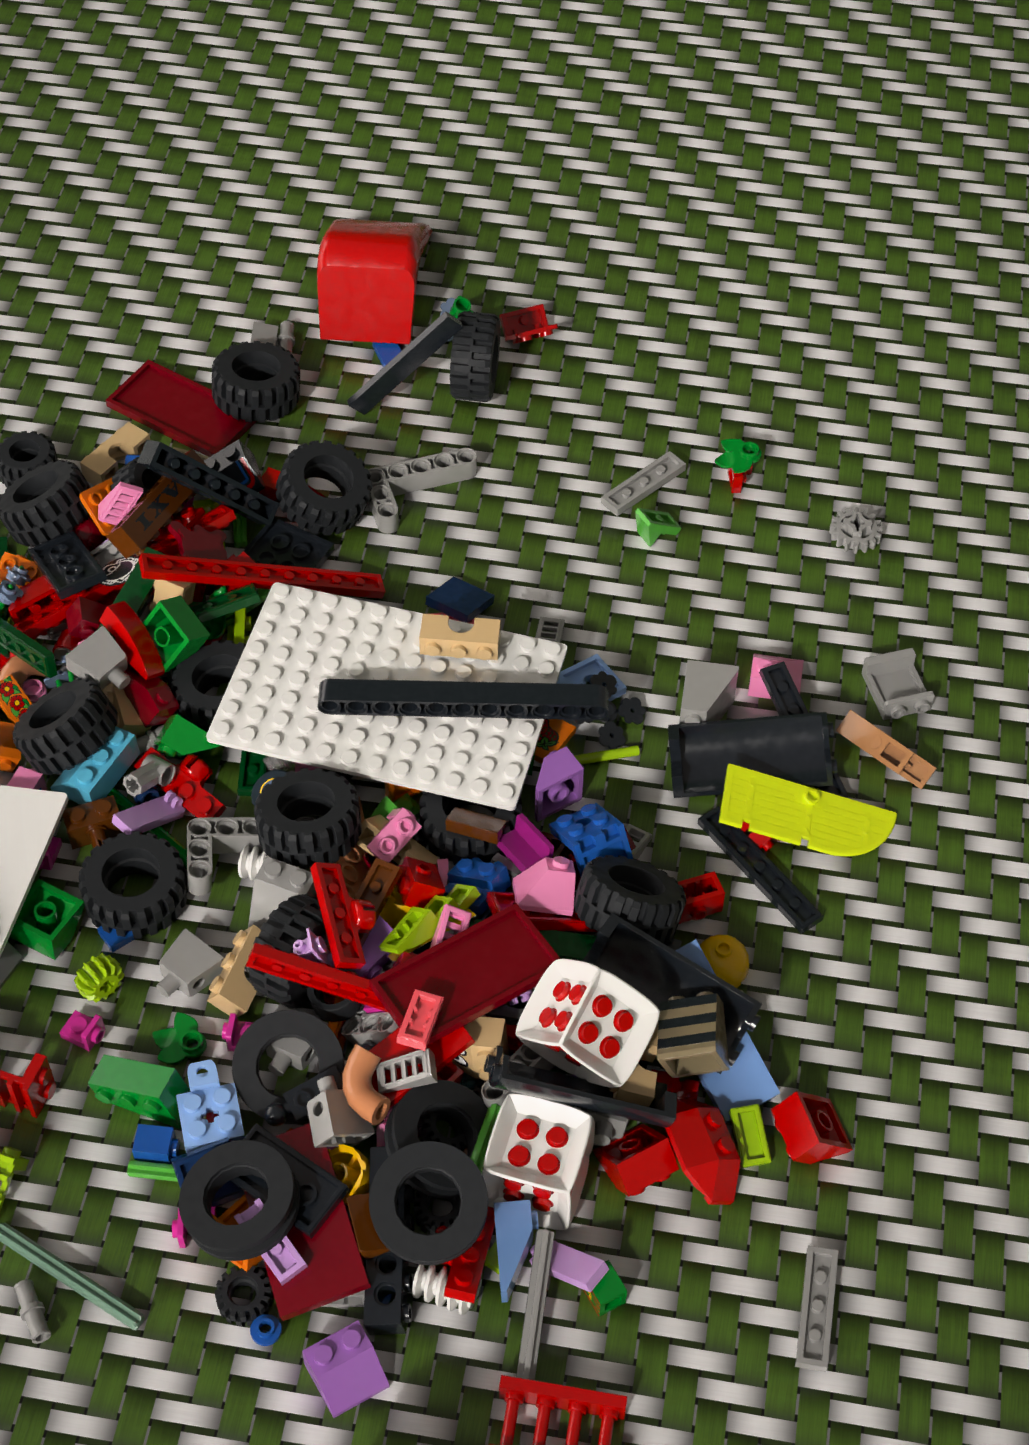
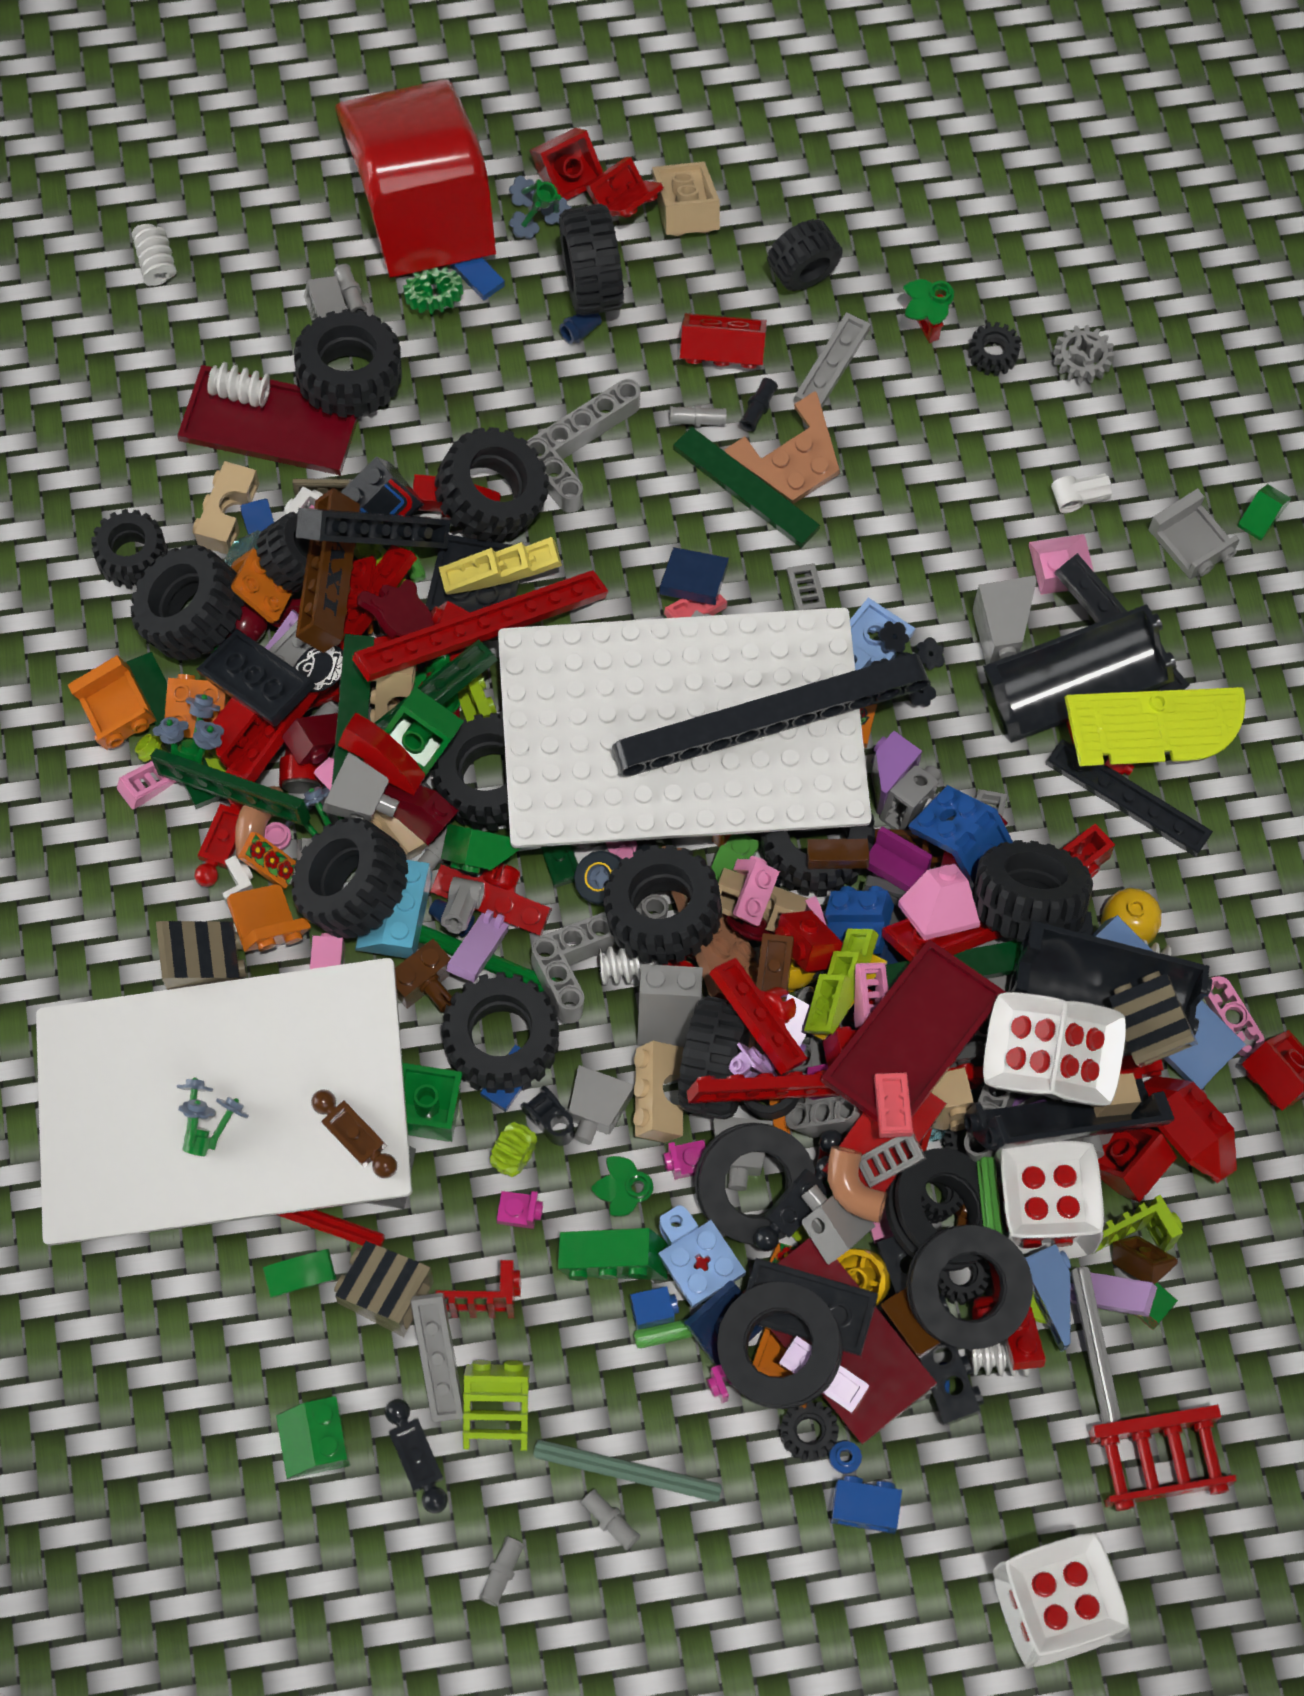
camera: 20 degrees left, 15 degrees up
bright pink slope [98,482,143,525] -> none
medium lavender slope [302,1320,390,1418] -> none
black tile [347,311,463,415] -> none
tan arch [419,614,501,660] -> none
lime bar [574,745,640,765] -> none
bright green slope [635,508,682,547] -> none
lime tile [729,1104,772,1169] -> none
medium nougat slope [836,709,937,790] -> none
none -> white piece [132,224,177,286]
none -> white piece [207,362,270,408]
none -> green gear [403,267,464,314]
none -> light yellow slope [439,537,562,595]
none -> black piece [520,1086,575,1146]
none -> red slope [529,128,603,200]
none -> dark blue cone [559,313,602,344]
none -> tan slope [652,162,720,236]
none -> light grey pin [669,405,726,428]
none -> dark green tile [673,426,820,548]
none -> red slope [680,313,767,368]
none -> nougat wing [724,391,840,504]
none -> black pin [739,378,778,432]
none -> black tyre [767,219,843,291]
none -> blue brick [831,1476,902,1534]
none -> light grey torso [879,765,941,830]
none -> black tyre [969,322,1021,376]
none -> white piece [1051,473,1112,513]
none -> lime plate [1093,1195,1183,1254]
none -> reddish brown slope [1112,1236,1178,1285]
none -> bright pink beam [1204,976,1265,1058]
none -> green slope [1237,484,1292,541]

